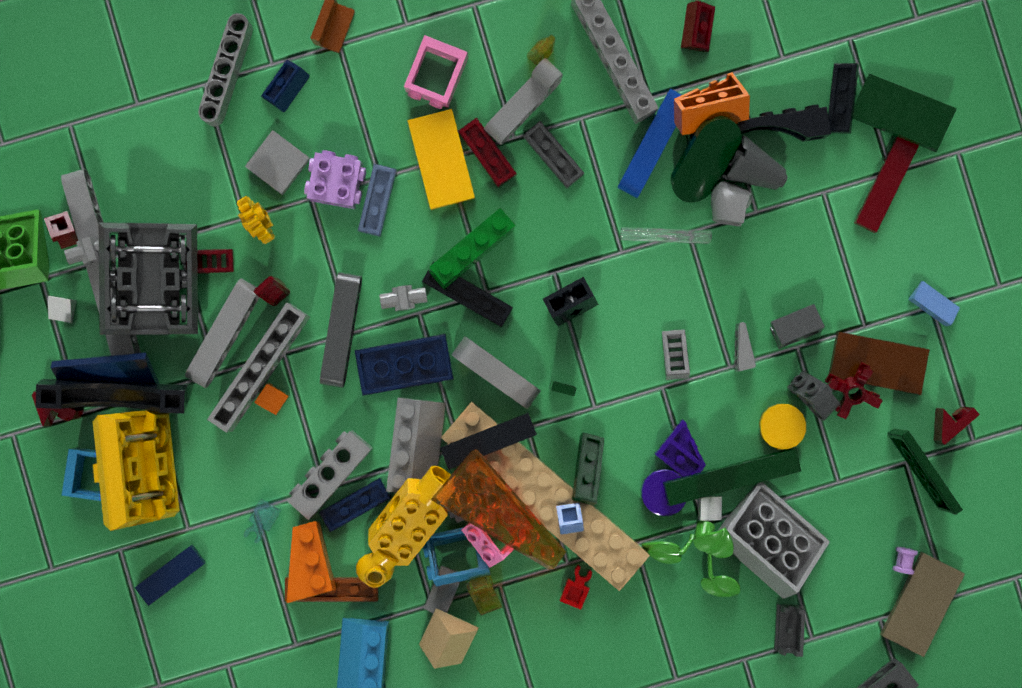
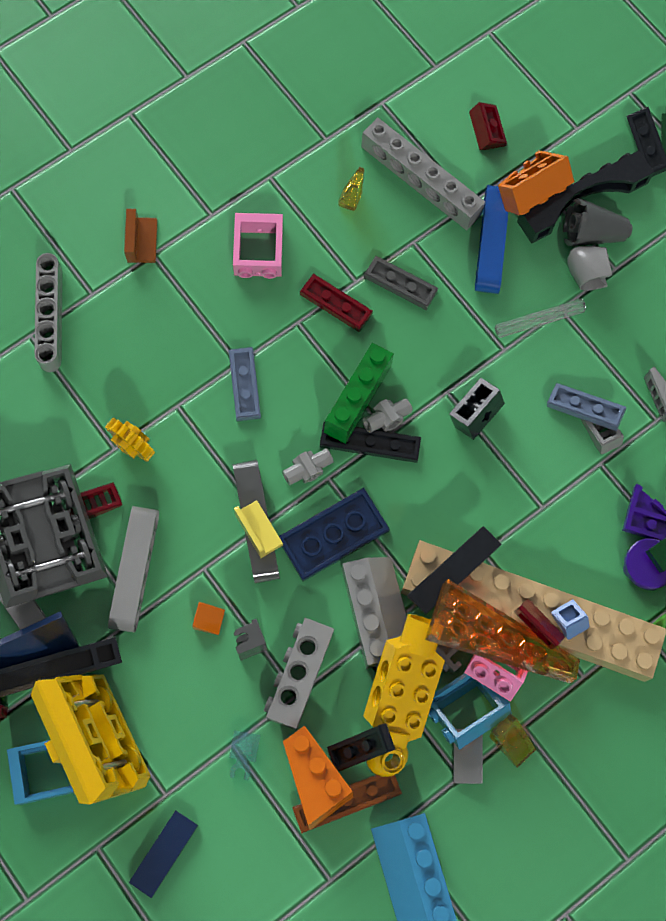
camera: 25 degrees left, 15 degrees down
light grey brick [207,302,310,433] -> none
light grey tile [245,130,310,195] -> none
dark red slope [253,276,290,306] -> none
dark blue slope [261,60,310,112] -> none
lavender brick [304,150,366,209] -> none
dark blue tile [319,478,391,532] -> none
yellow tile [407,109,475,210] -> none
tan slope [419,608,478,669] -> none
light grey beam [451,336,541,409] -> none
light grey beam [484,58,563,145] -> none
dark green tile [549,381,577,396] -> none
red plate [559,565,592,610] -> none
dark green tile [572,432,605,506] -> none
dark green tile [671,116,742,202] -> none
none -> light yellow panel [234,500,283,558]
none -> dark grey hinge [234,619,267,661]
none -> black tile [327,723,395,772]
none -> light grey axle [363,399,413,433]
none -> dark red slope [514,599,565,650]
none -> sand blue tile [547,383,626,431]

